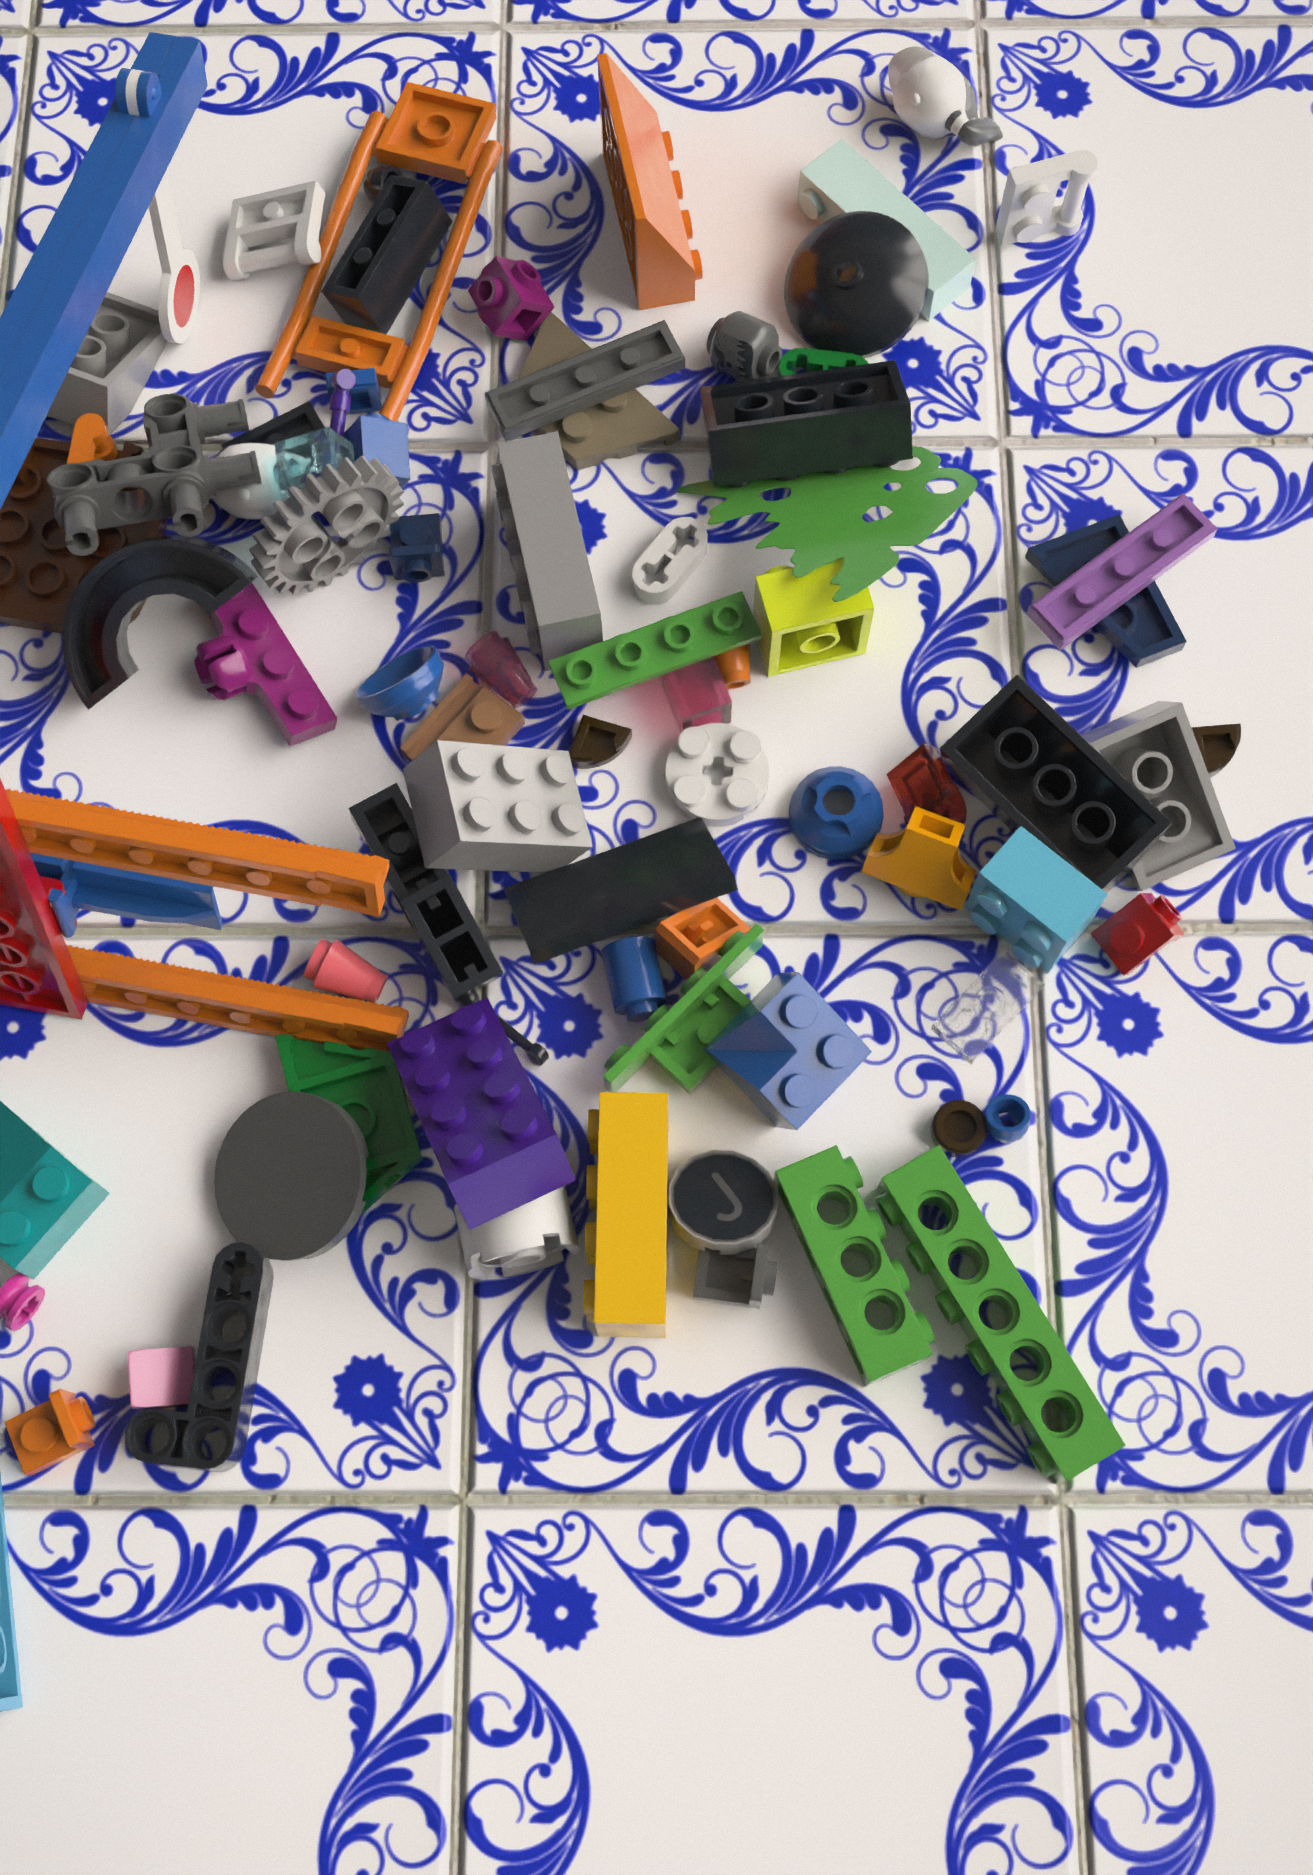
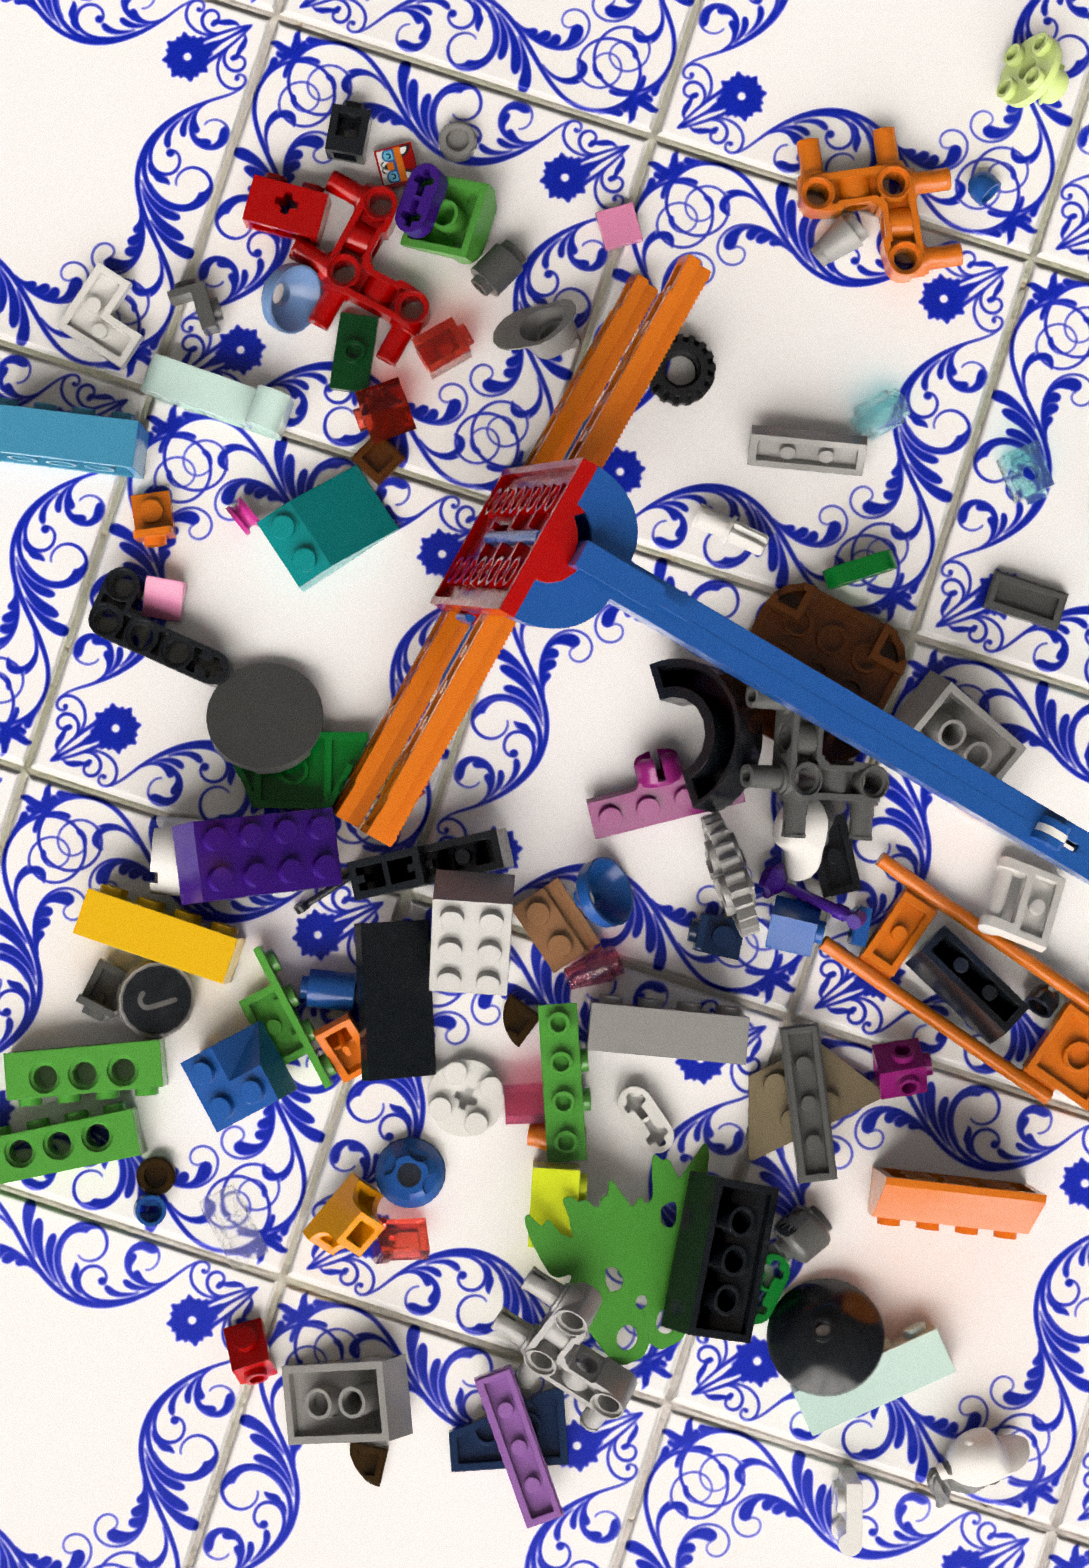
camera: 105 degrees right, 15 degrees up
clear light blue brick [273,427,355,497] -> none
black slope [940,675,1172,893] -> none
medium azure brick [965,826,1108,974] -> none
none -> light grey pin [491,1266,638,1432]

